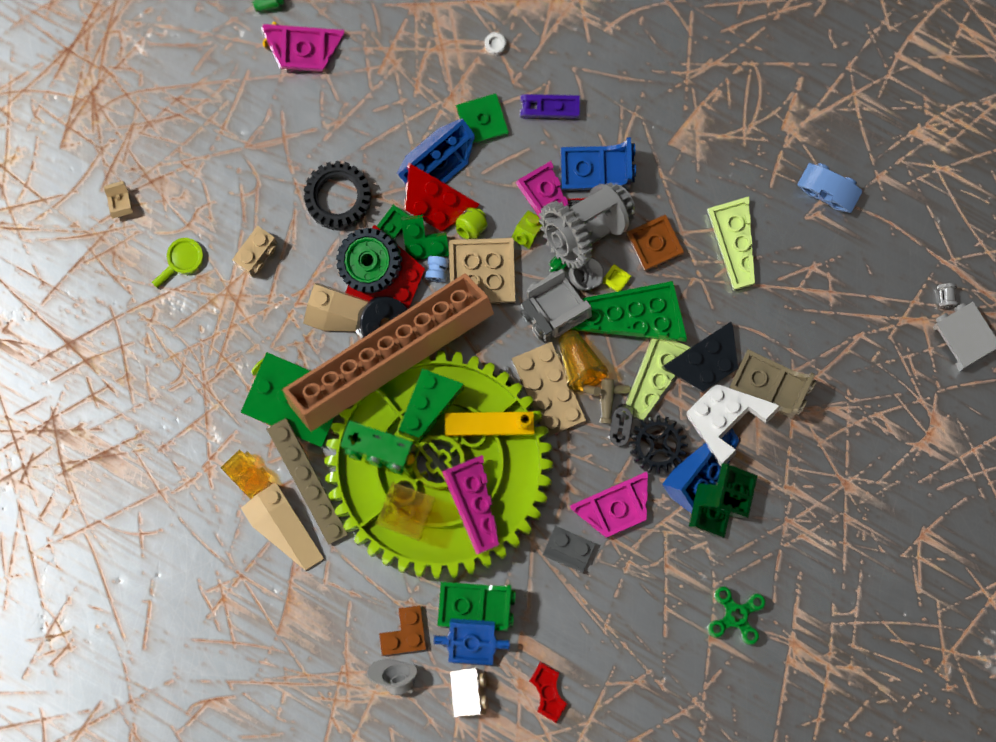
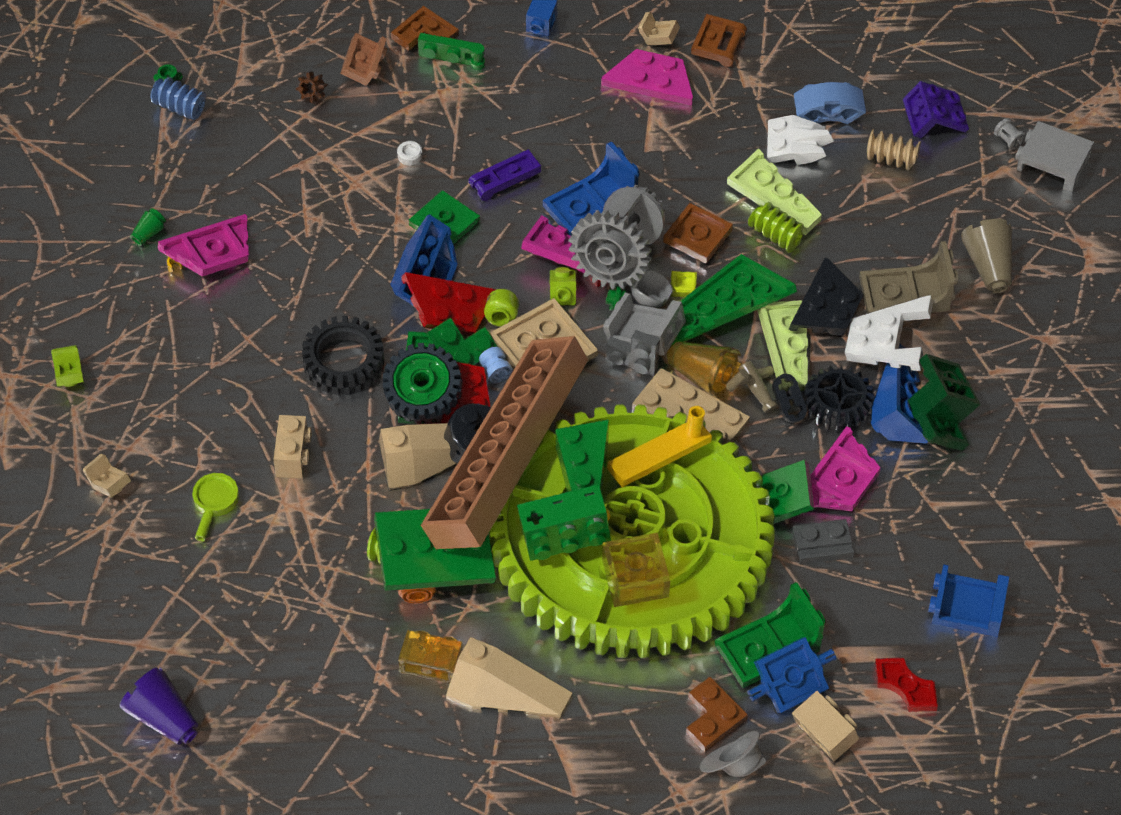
camera: 35 degrees left, 25 degrees down
dark tan plate [266,418,348,545] -> none
dark pink wing [442,455,499,554] -> none
green gear [707,586,766,645] -> none
none -> lime bracket [51,345,84,387]
none -> dark purple cone [119,667,198,745]
none -> dark pink wing [601,49,693,106]
none -> tan bracket [638,12,680,45]
none -> dark orange plate [691,14,747,67]
none -> lime piece [748,201,804,253]
none -> green plate [761,460,814,523]
none -> white plate [767,115,834,165]
none -> tan piece [867,129,921,170]
none -> dark purple bracket [903,81,969,138]
none -> blue panel [928,564,1009,637]
none -> dark tan cone [961,219,1012,293]

